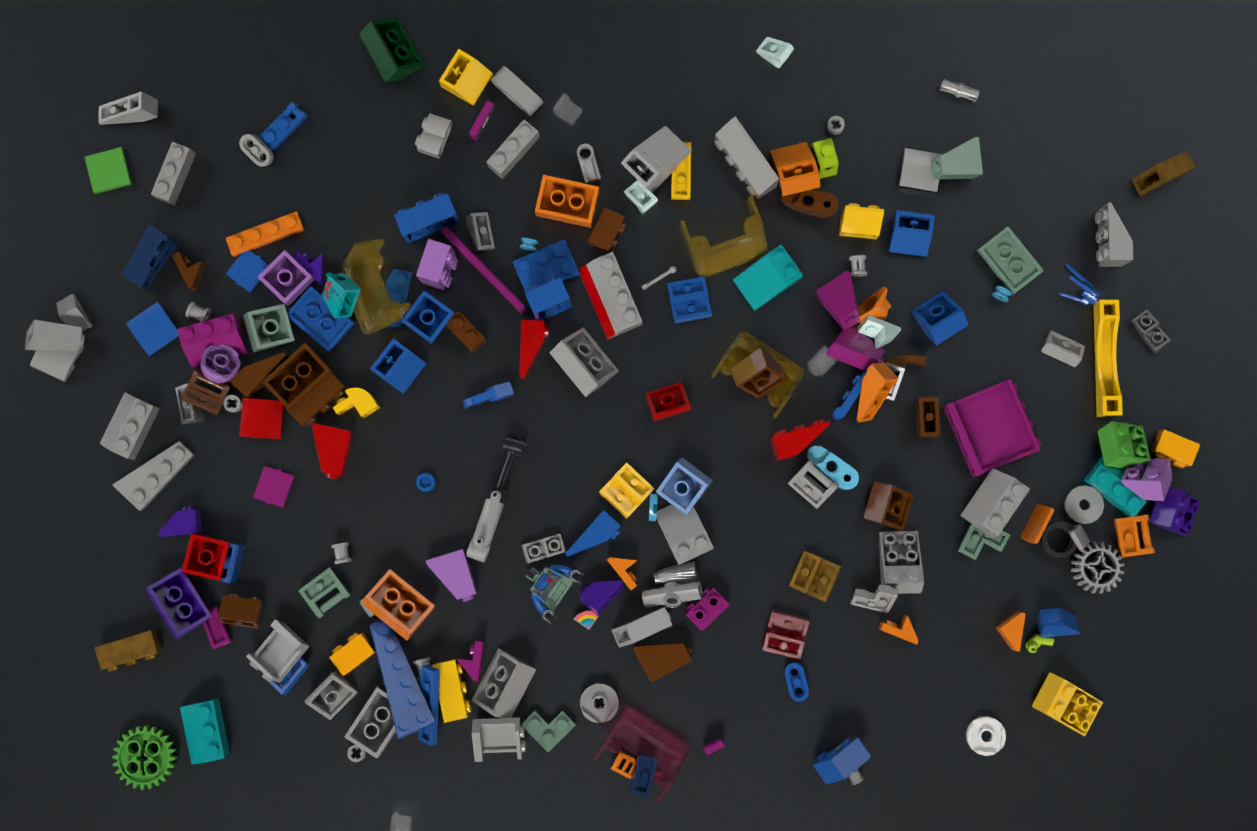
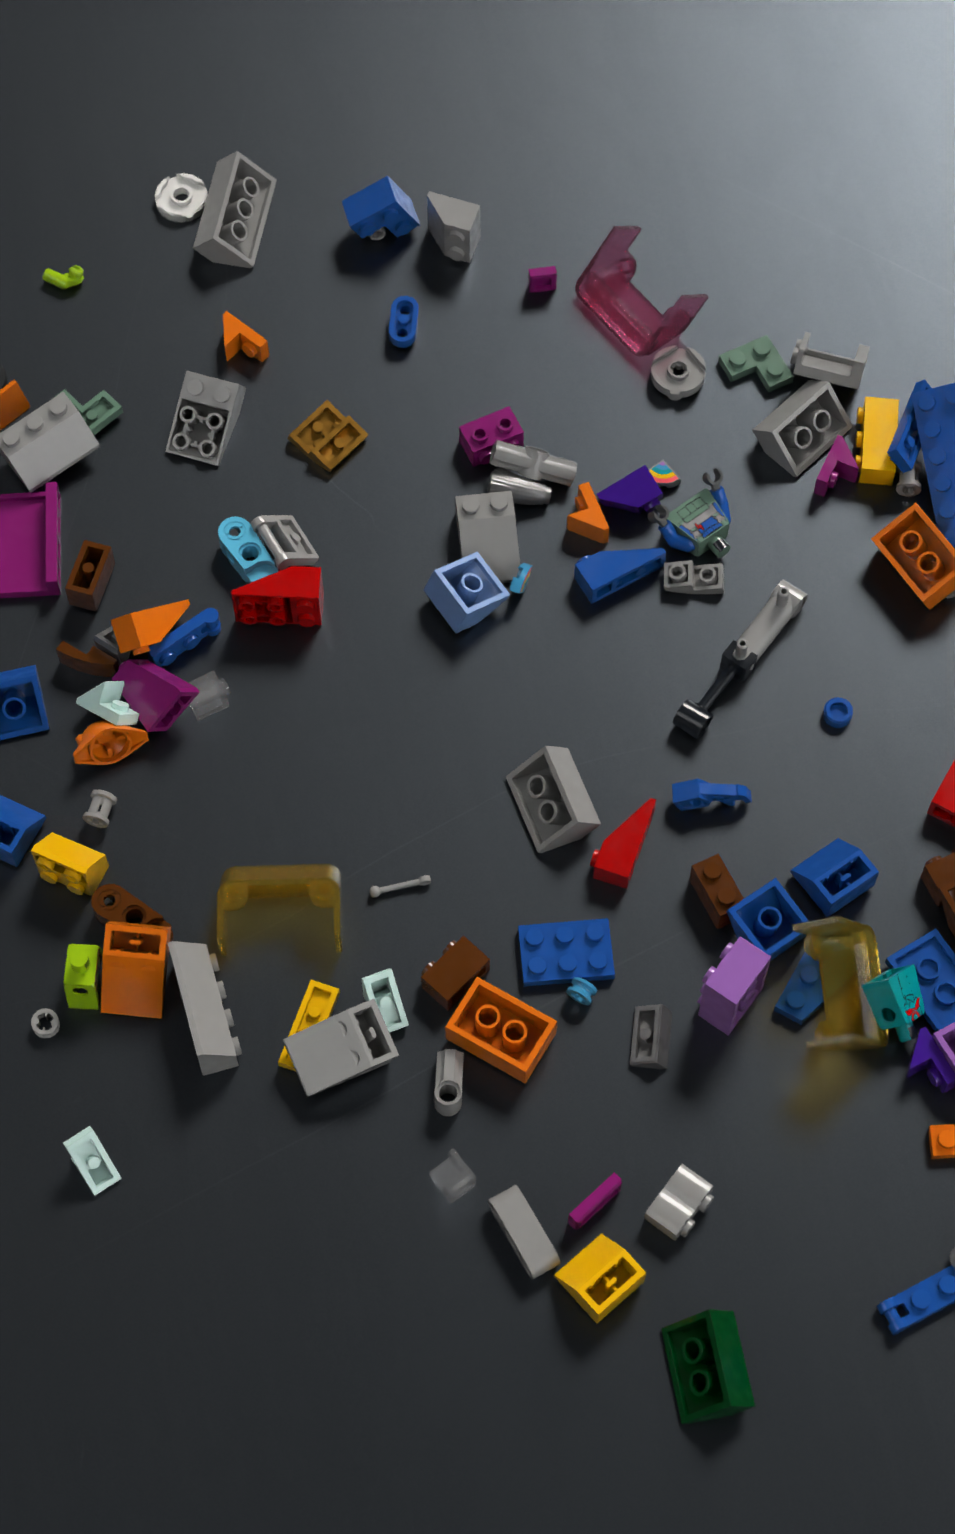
camera: 165 degrees left, 20 degrees down
yellow brick [333,388,380,418] -> none
blue brick [394,193,460,243] -> none
medium lavender slope [426,549,478,602] -> none
magenta tile [440,227,526,314] -> none
light grey brick [487,120,540,179] -> none
blue brick [525,277,572,320] -> none
light grey slope [578,252,643,340] -> none
yellow slope [599,463,655,519] -> none
light grey slope [611,607,672,648] -> none
orange slope [611,750,636,780] -> none
dark blue plate [629,754,658,797] -> none
reddish brown slope [633,642,693,683] -> none
red slope [645,382,691,421] -> none
blue slope [667,277,712,324] -> none
clear yellow windscreen [711,332,804,419] -> none
reddish brown slope [731,348,788,399] -> none
teal slope [733,245,803,311] -> none
dark red slope [762,610,809,660] -> none
magenta slope [816,271,860,330] -> none
light grey plate [851,584,899,613] -> none
reddish brown slope [863,481,914,531] -> none
orange slope [995,612,1026,652] -> none
yellow slope [1031,672,1103,736] -> none
blue slope [1037,608,1080,638] -> none
none -> light grey slope [193,151,277,268]
none -> light grey slope [427,191,480,263]

